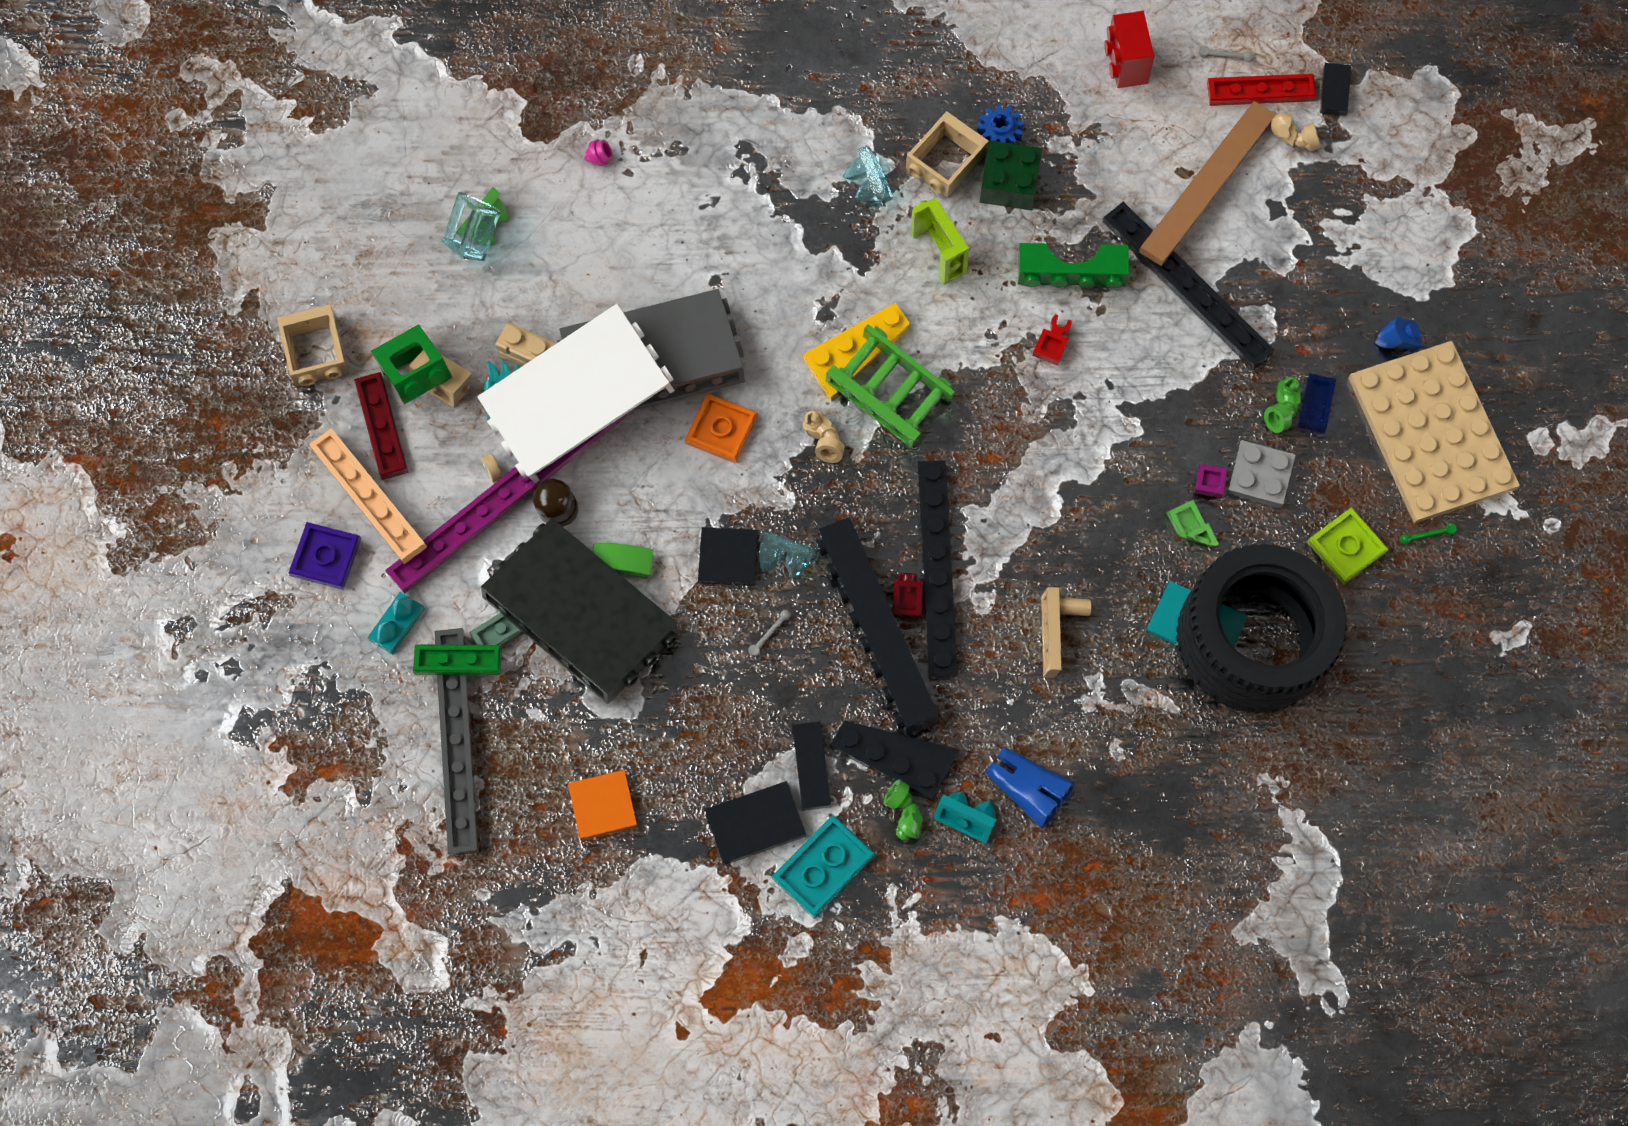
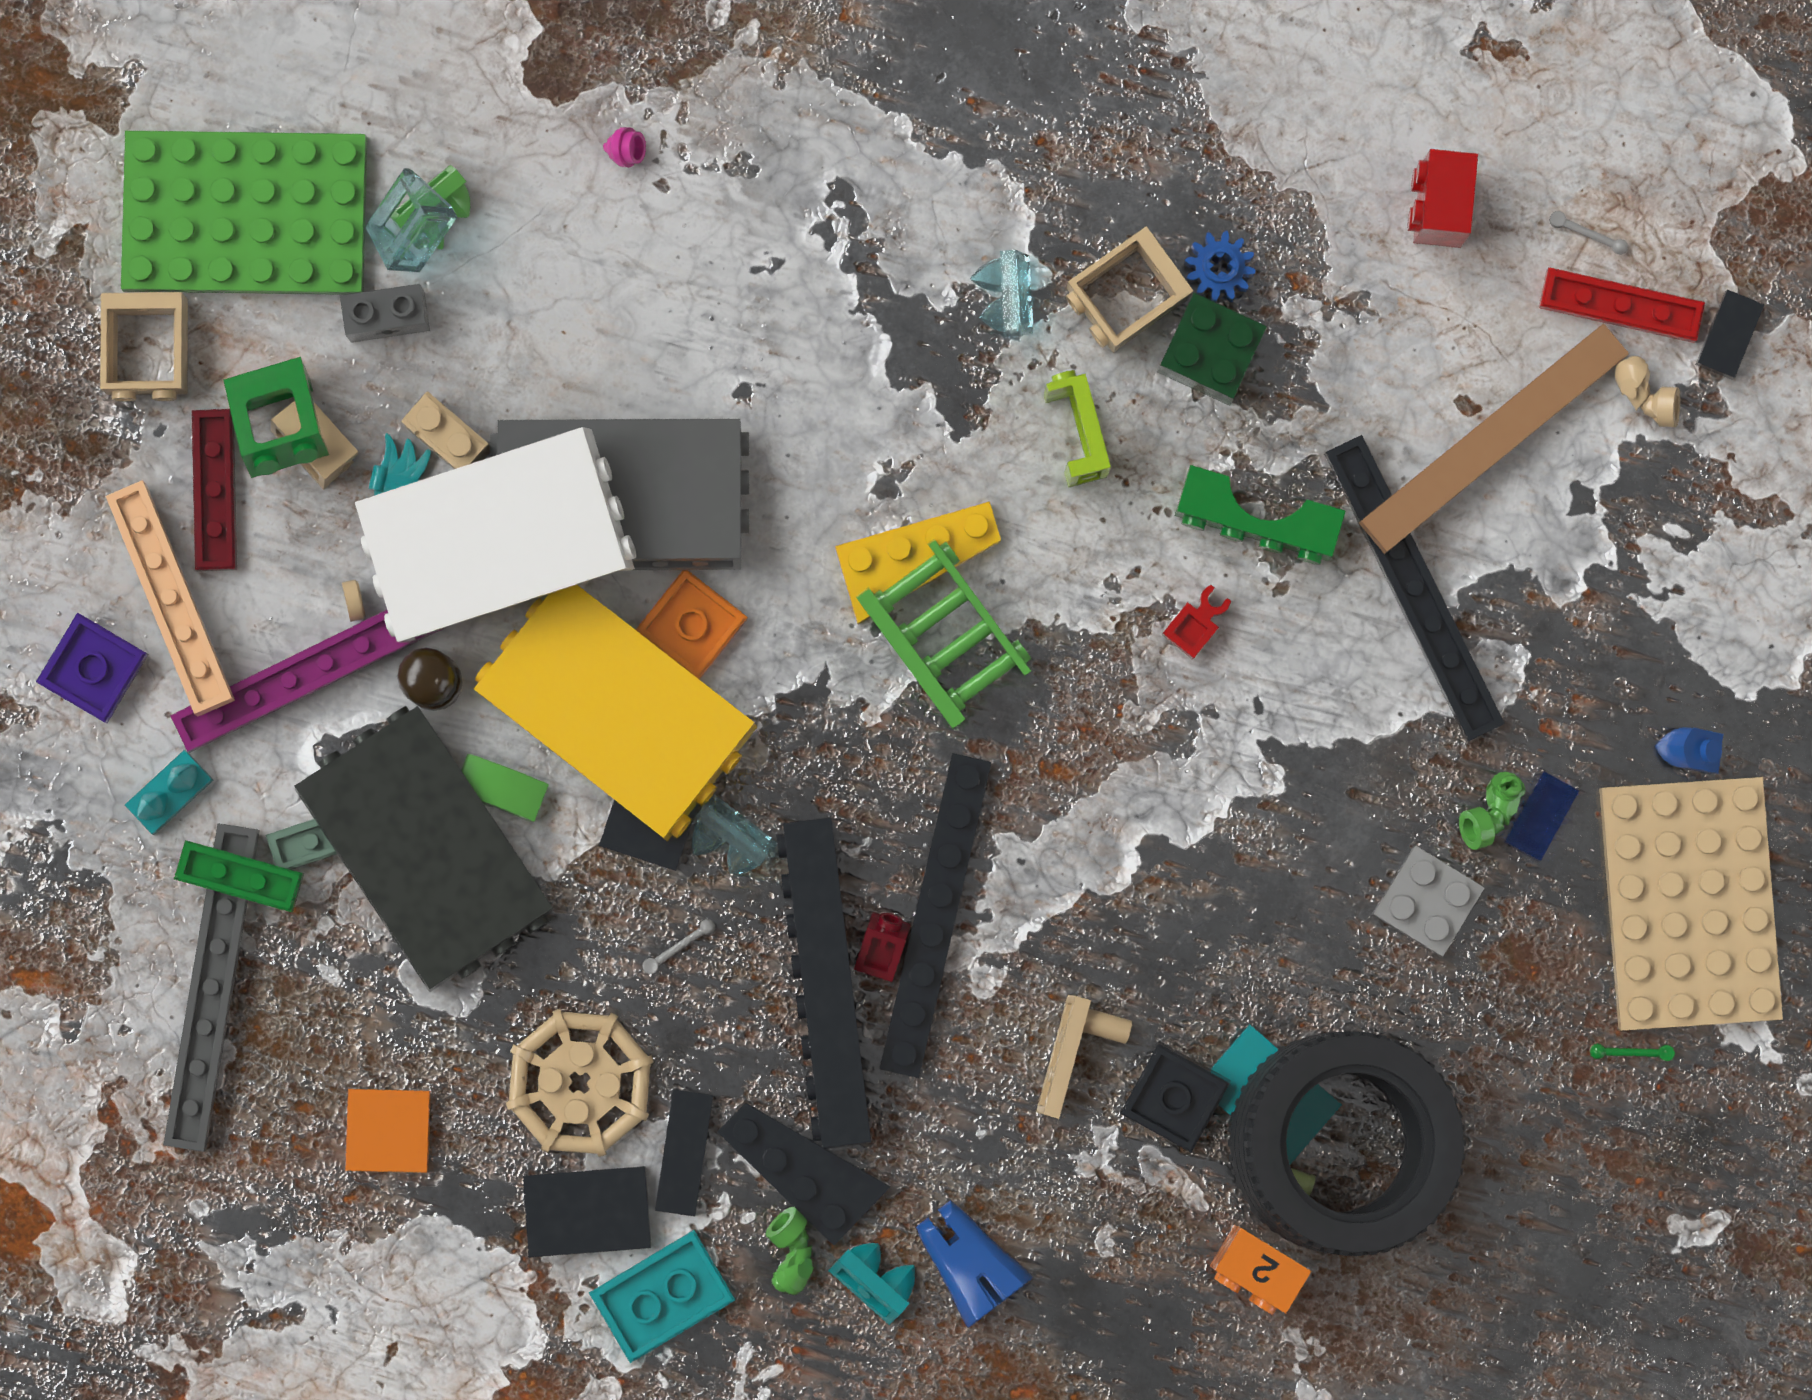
camera: 10 degrees right, 15 degrees up
tan arm [803,411,845,463] -> none
bright green slope [1166,500,1219,547] -> none
magenta plate [1194,464,1227,498] -> none
lime plate [1307,507,1389,585] -> none
none -> bright green plate [121,131,367,295]
none -> dark grey brick [340,284,430,343]
none -> yellow panel [473,585,757,841]
none -> tan plate [505,1008,654,1157]
none -> black tile [1120,1041,1231,1153]
none -> orange brick [1210,1224,1312,1315]

